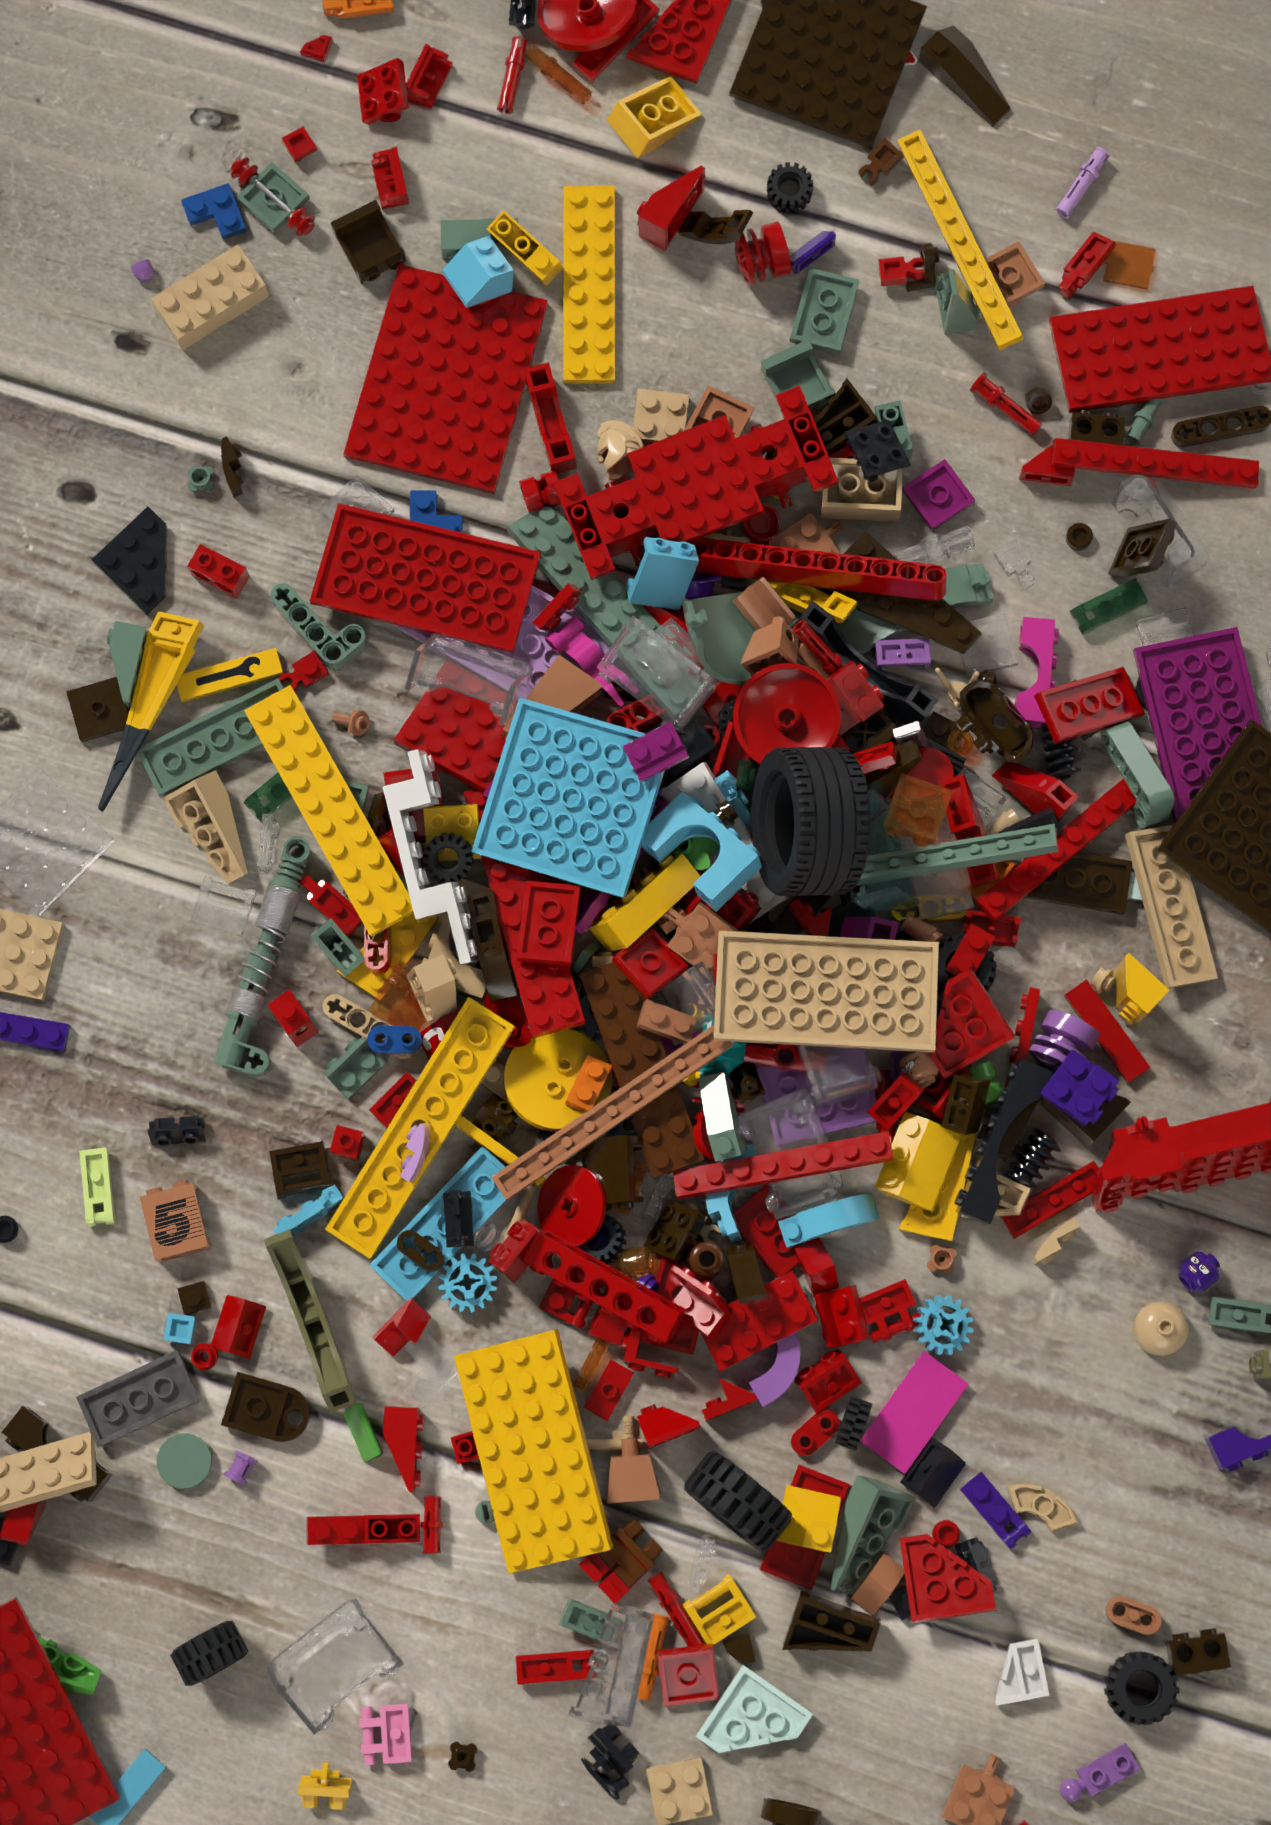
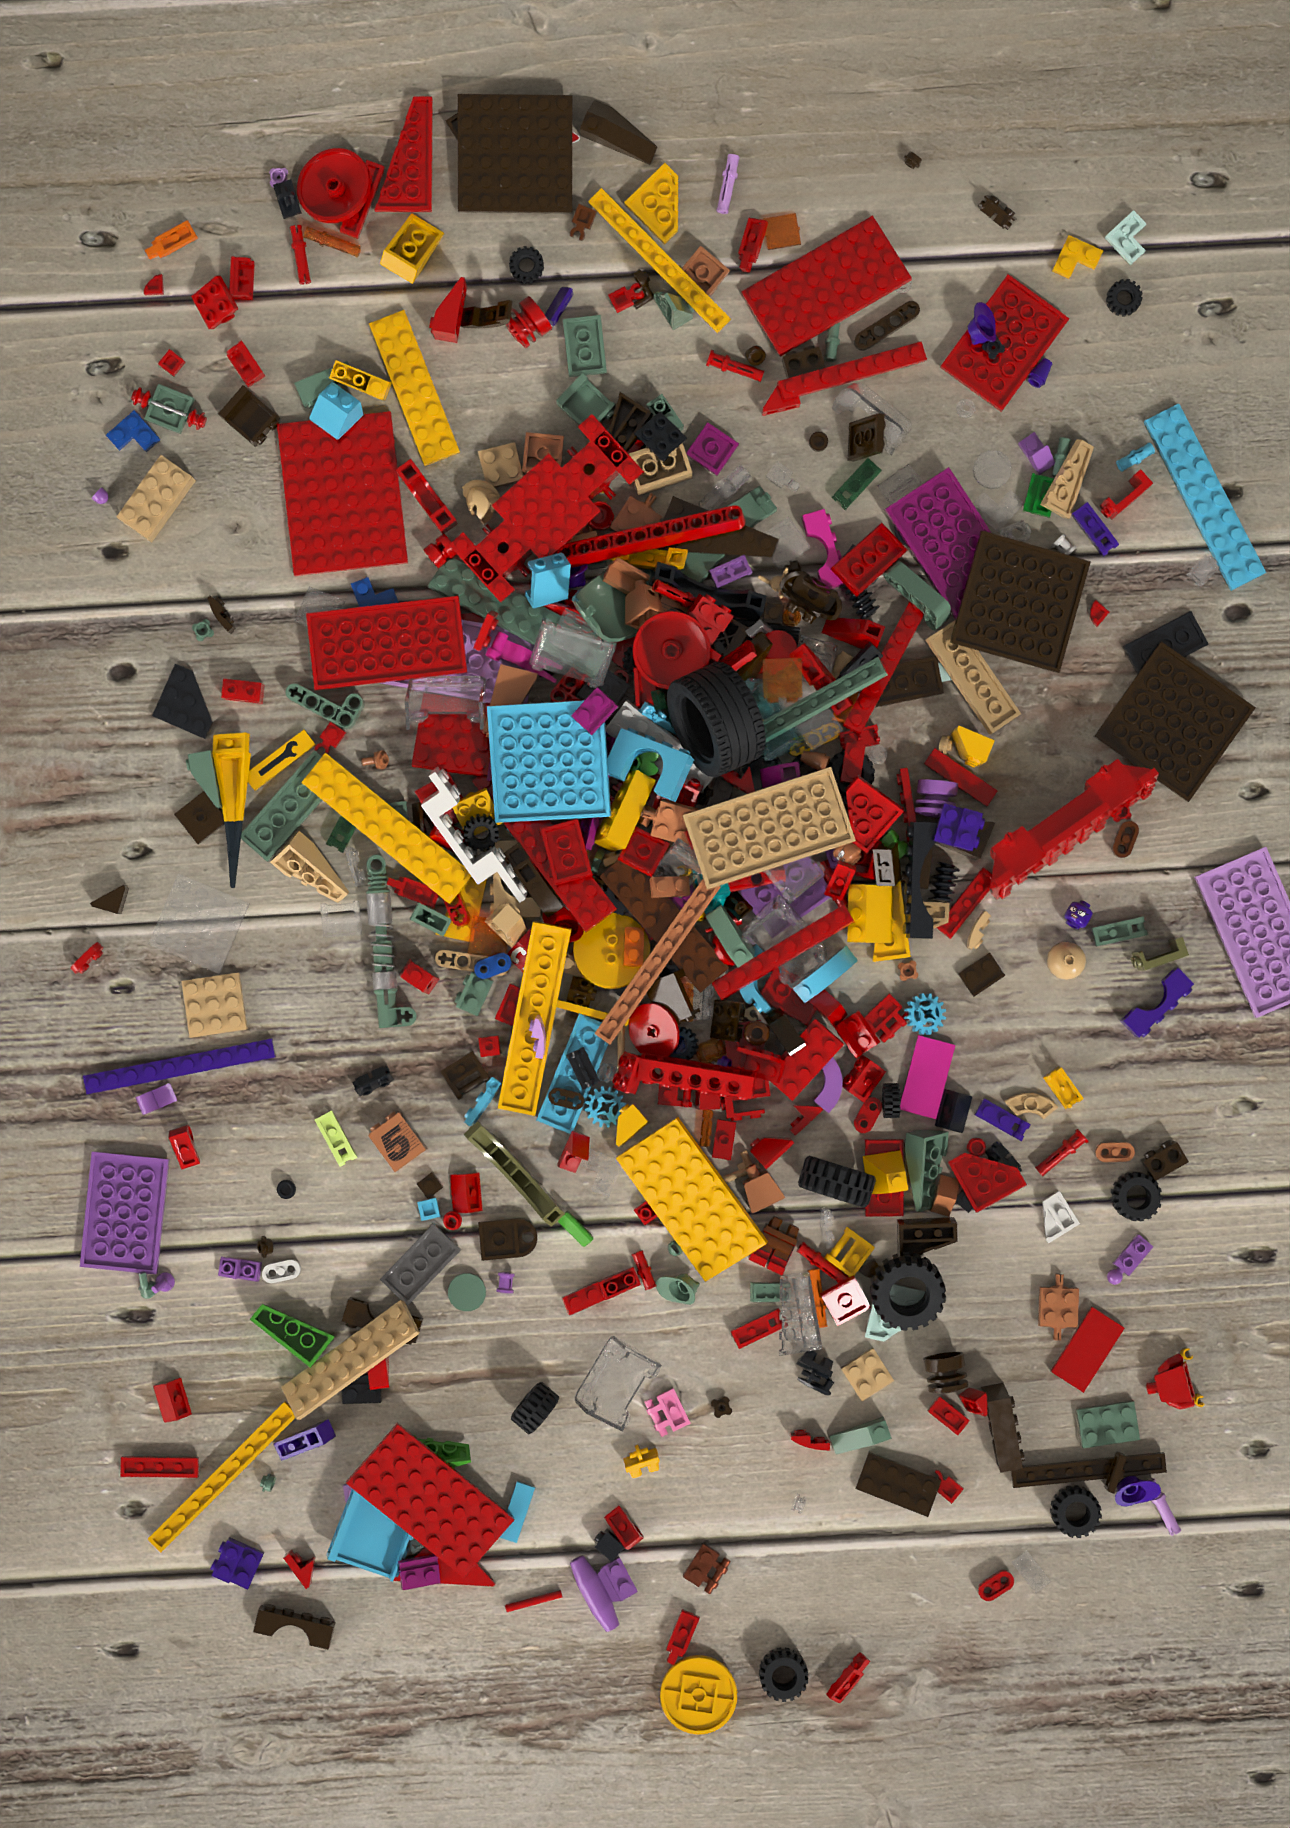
camera: 25 degrees left, 10 degrees up
red slope [383,1406,424,1493] -> none
dark brown plate [714,800,739,826] -> none
none -> yellow slope [616,1104,650,1147]
none -> yellow plate [624,163,678,245]
none -> sand green piece [656,1274,700,1305]
none -> black tyre [870,1252,946,1331]
none -> dark brown plate [958,953,1006,997]
none -> red pin [1035,1129,1089,1177]
none -> yellow hinge [1043,1067,1084,1109]

